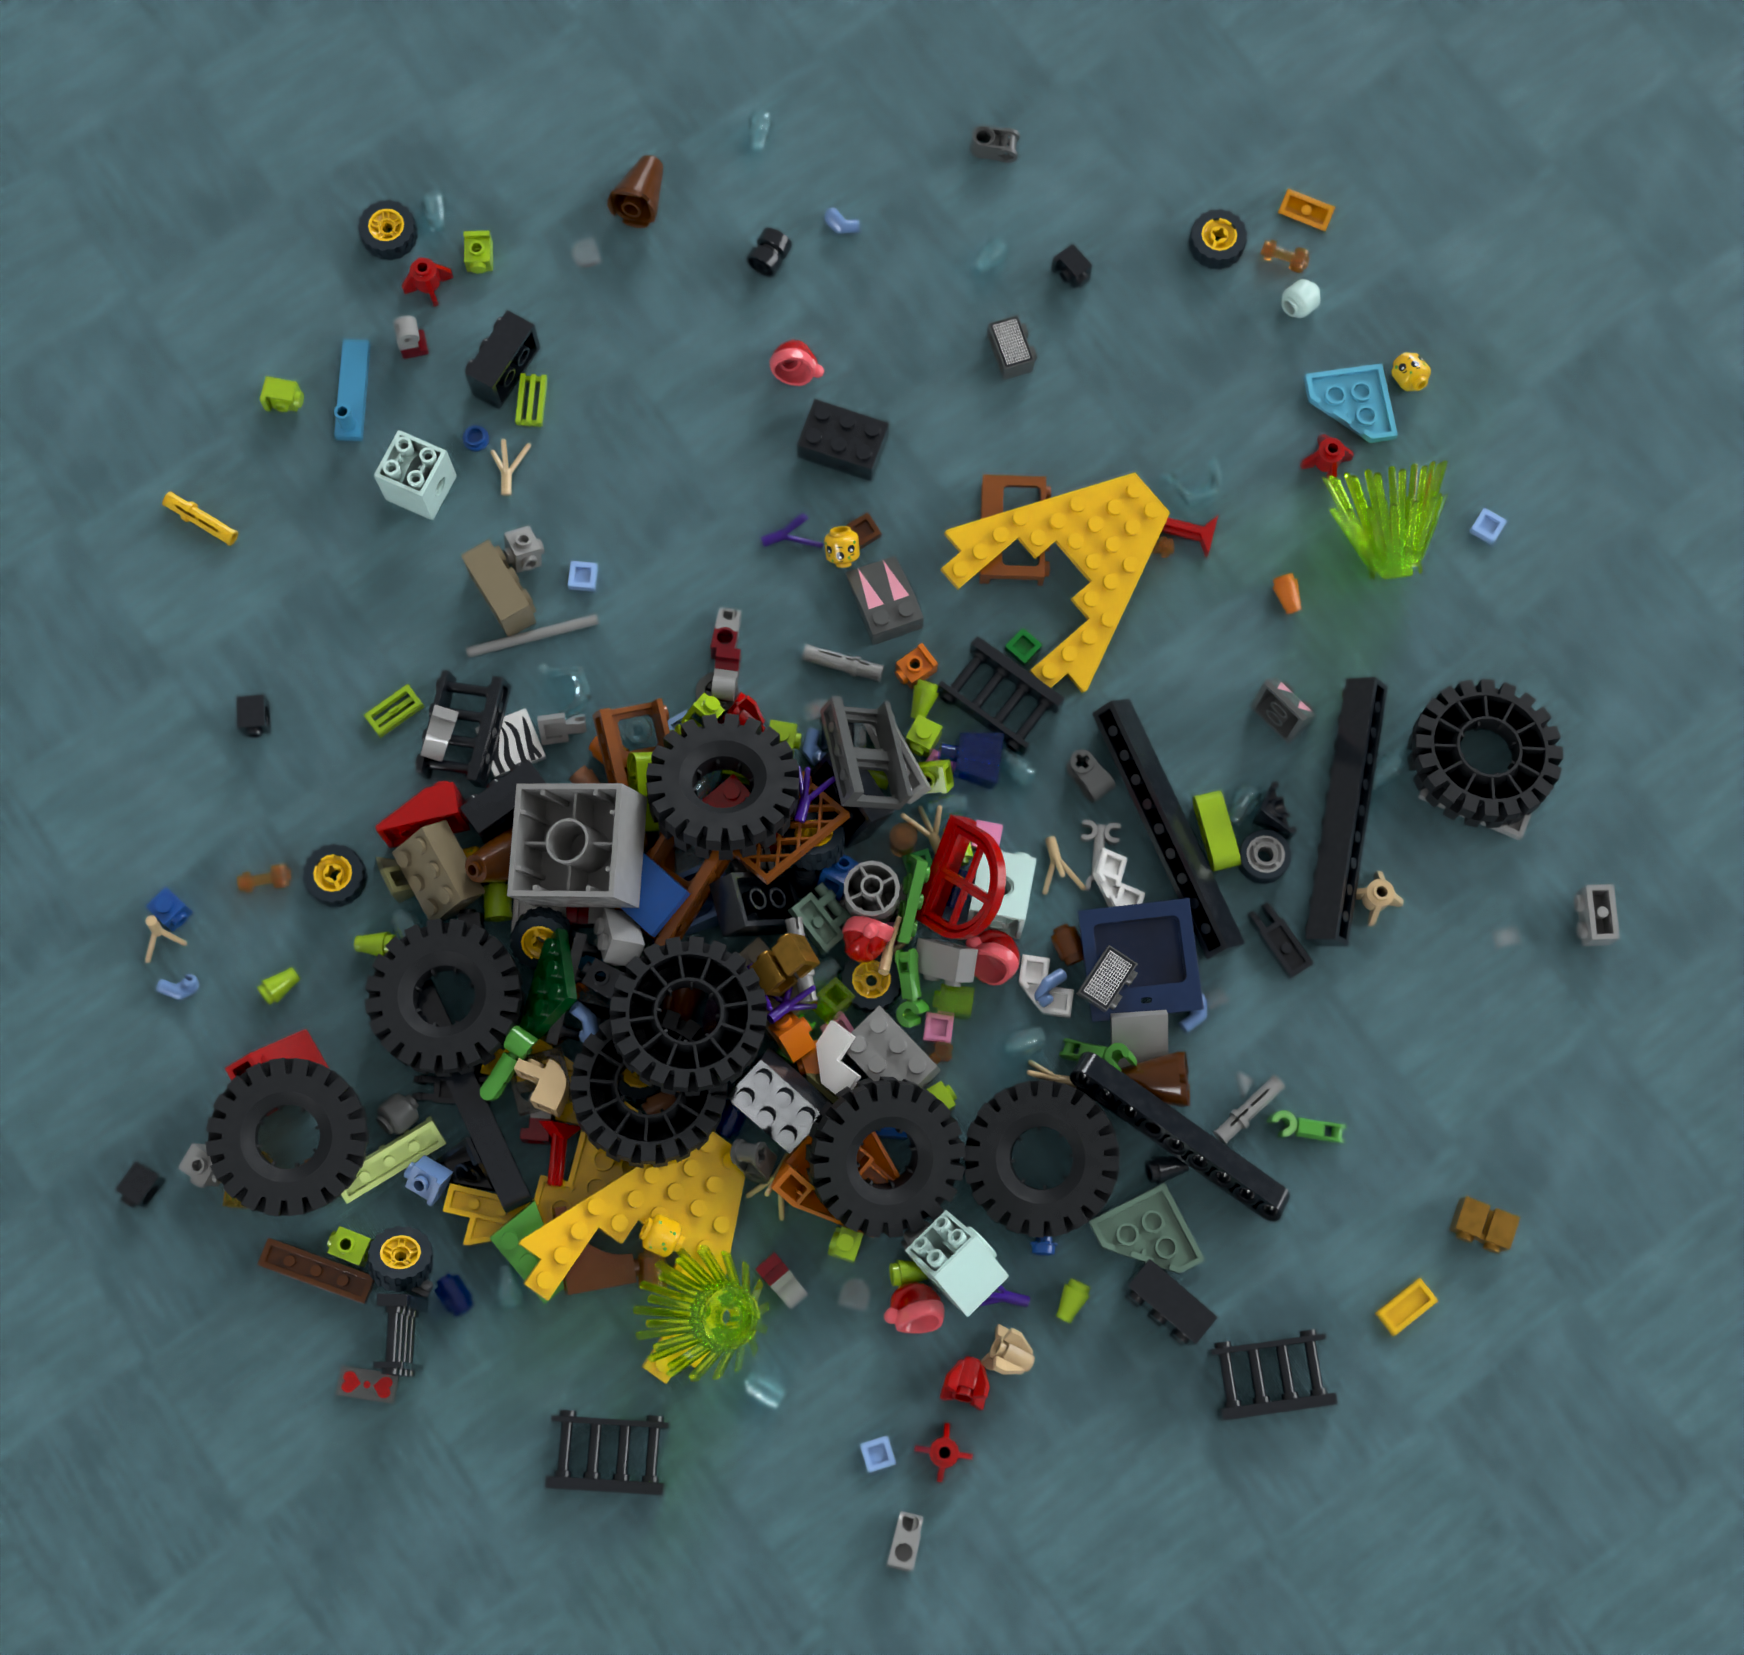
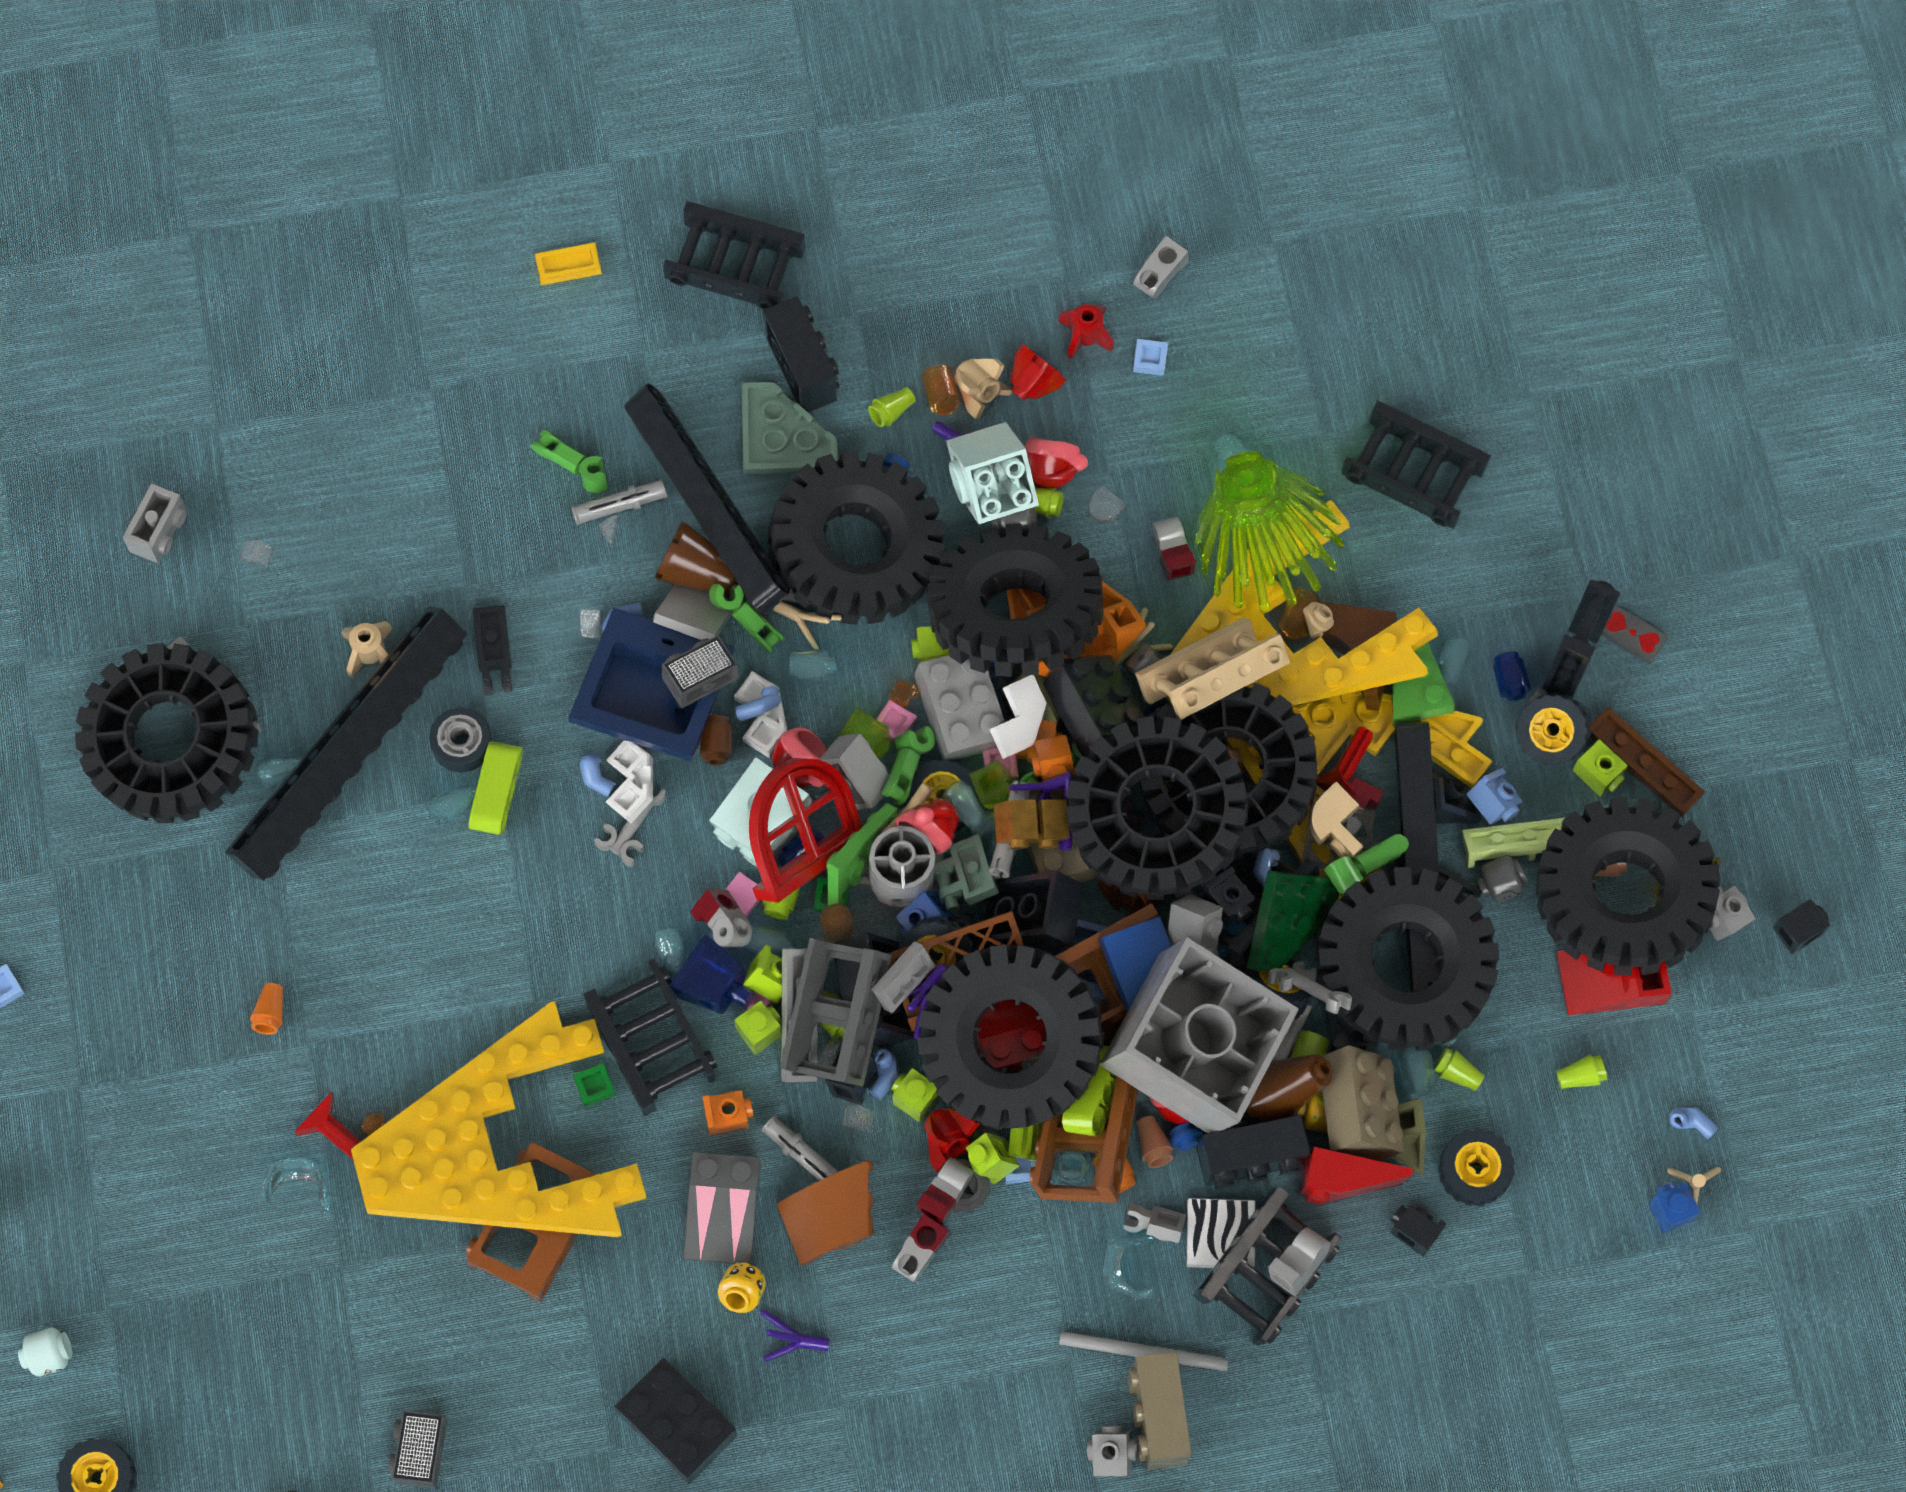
camera: 155 degrees left, 5 degrees down
black brick [236,694,271,738] -> none
clear orange bar [237,864,292,893] -> none
lime tile [363,684,425,738] -> none
light blue tile [568,561,598,592] -> none
yellow head [639,1214,685,1257] -> none
lime brick [827,1226,864,1264] -> none
reddish brown tile [845,512,882,550] -> none
tan plant [900,805,942,854] -> none
lime cone [910,679,939,719] -> none
tan plant [1042,836,1086,895] -> none
dark grey piece [1066,749,1116,804] -> none
black brick [1092,699,1245,959] -> none
black cone [1145,1156,1189,1184] -> none
dark grey slope [1250,678,1316,744] -> none
black slope [1252,781,1297,839] -> none
clear orange bar [1260,239,1310,273] -> none
red brick [1300,434,1354,487] -> none
medium azure plate [1303,363,1398,443] -> none
clear neon green plant [1322,460,1448,580] -> none
pearl gold piece [1449,1196,1521,1254] -> none
none -> medium blue arm [579,752,617,798]
none -> leg [690,889,752,947]
none -> dark orange slope [777,1160,873,1265]
none -> light grey plate [872,941,935,1013]
none -> clear orange brick [921,365,960,416]
none -> clear light blue cone [943,781,987,831]
none -> tan fence [1135,617,1290,720]
none -> light grey bar [1268,961,1352,1014]
none -> tan plate [1303,602,1334,639]
none -> black brick [1390,1205,1446,1257]

